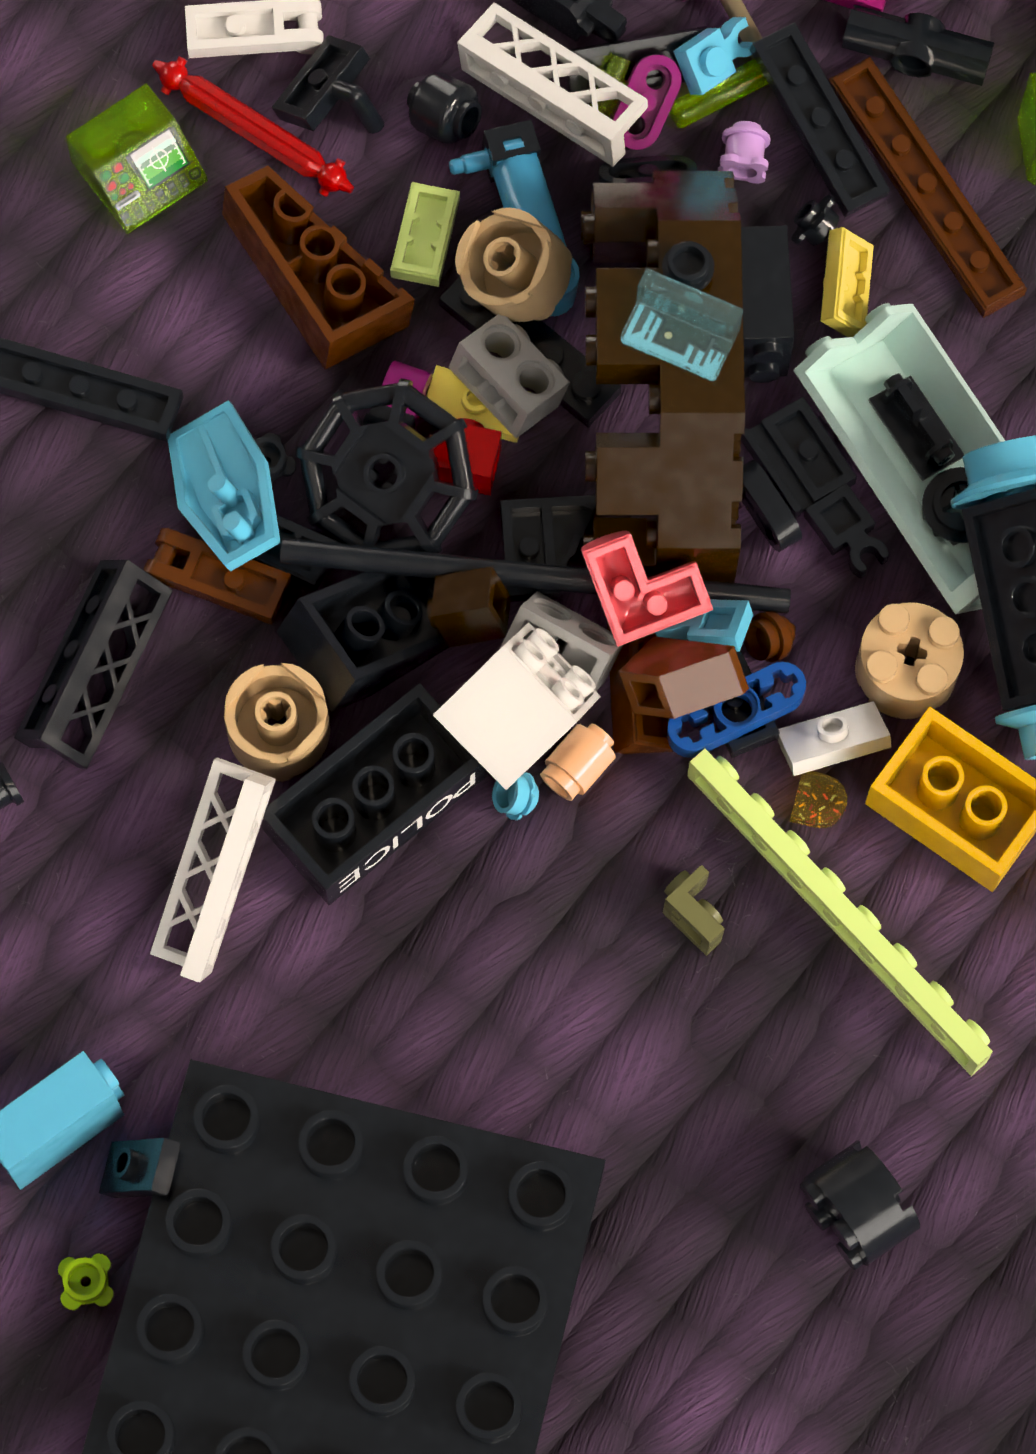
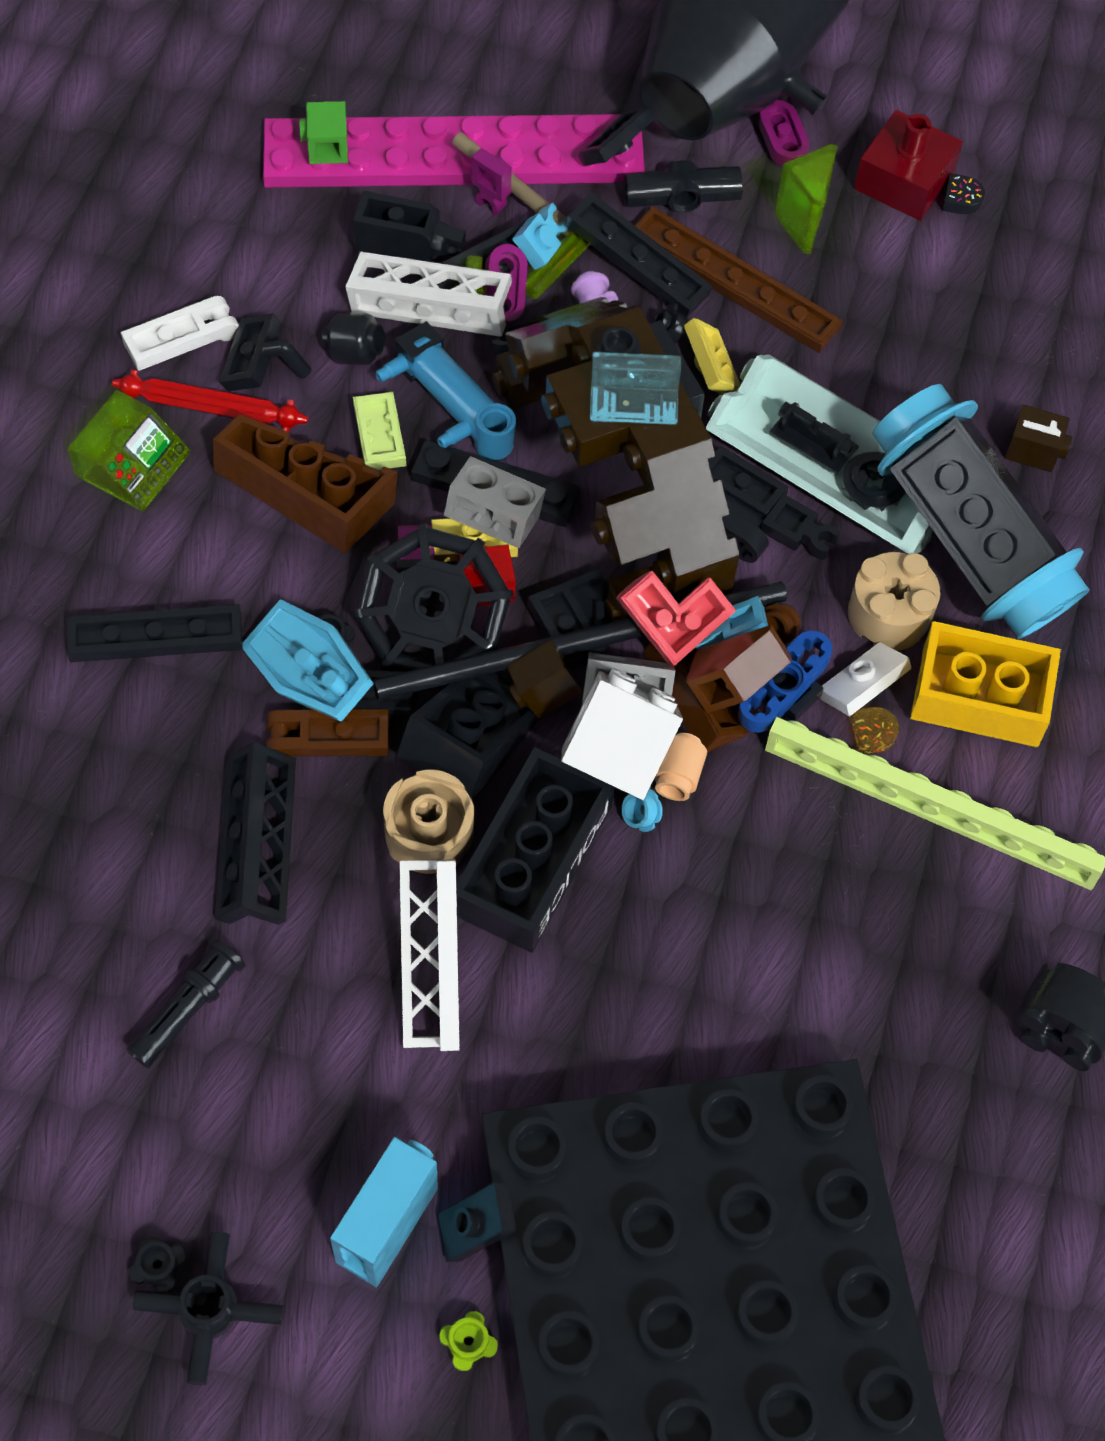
camera: 25 degrees left, 10 degrees down
tan brick [455,208,572,322] -> none
olive bracket [662,865,725,956] -> none

